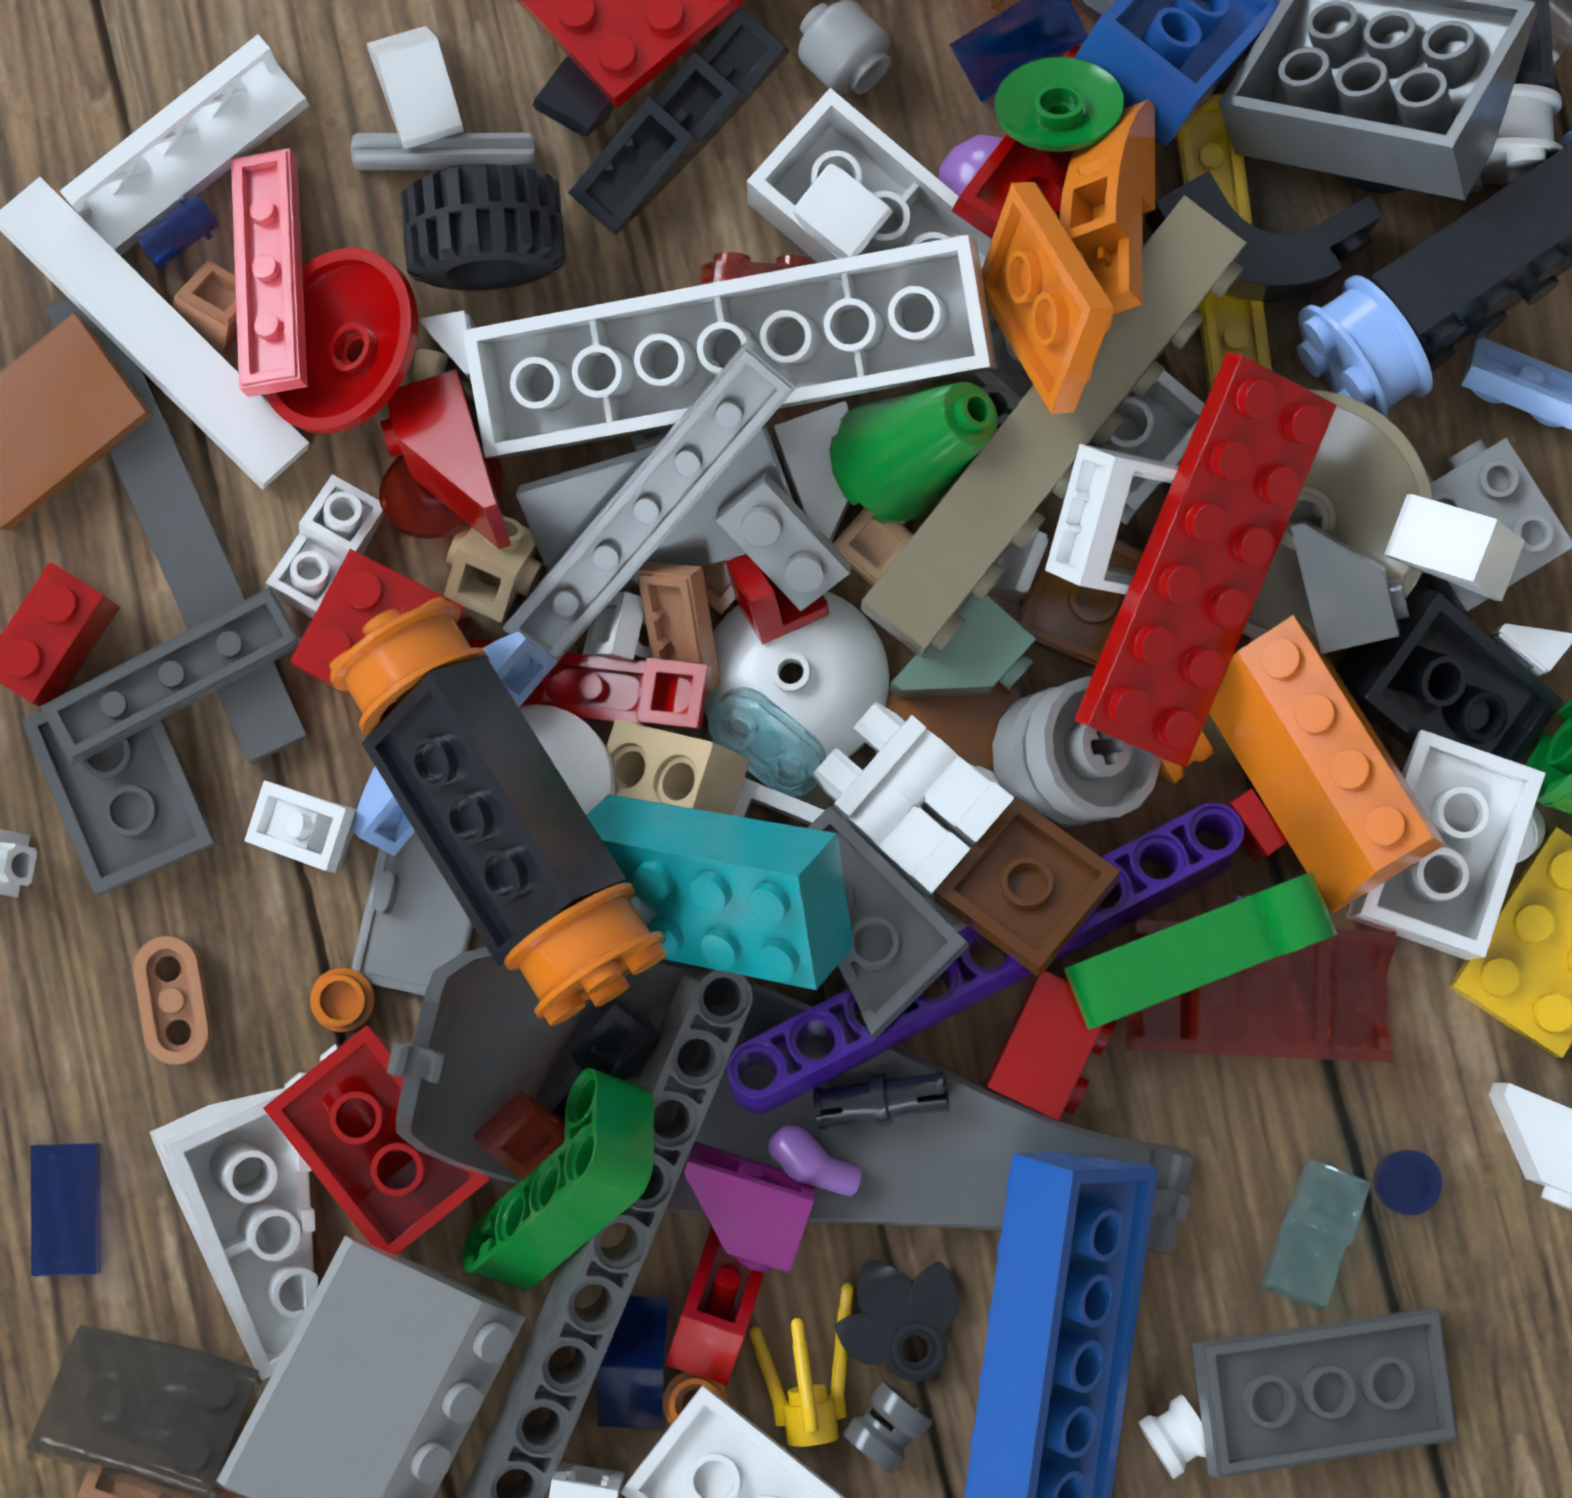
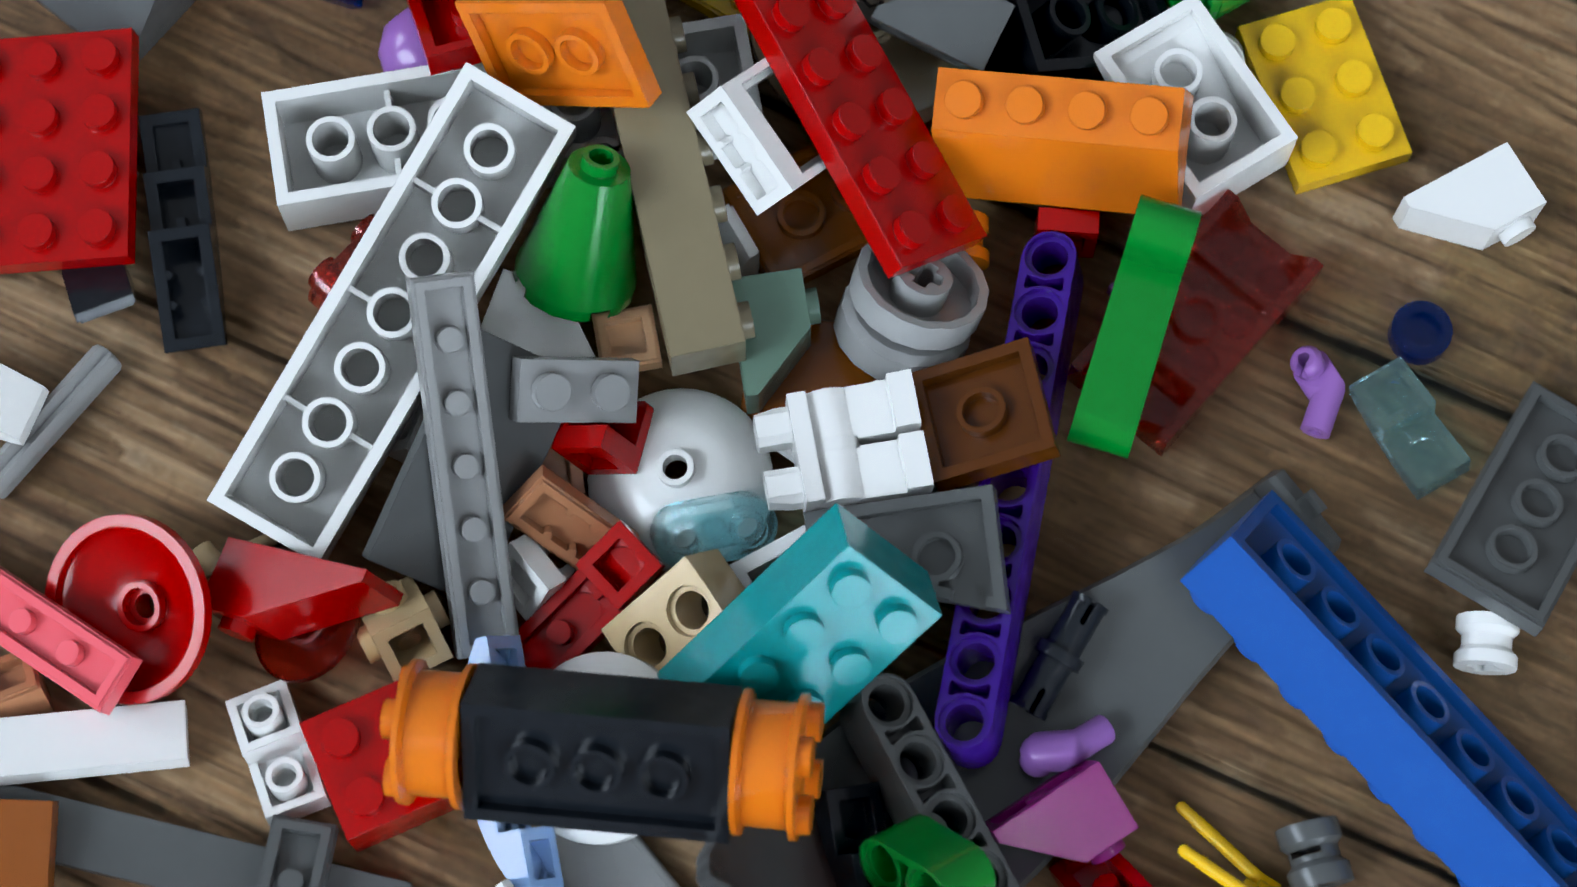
camera: 50 degrees left, 10 degrees down
black tyre [400,164,566,291] -> none
white slope [420,310,476,384] -> none
white slope [793,163,893,258] -> none
light grey head [798,0,891,95] -> none
black plate [834,1260,958,1382] -> none
red brick [983,971,1116,1121] -> none
none -> medium lavender arm [1290,345,1346,439]

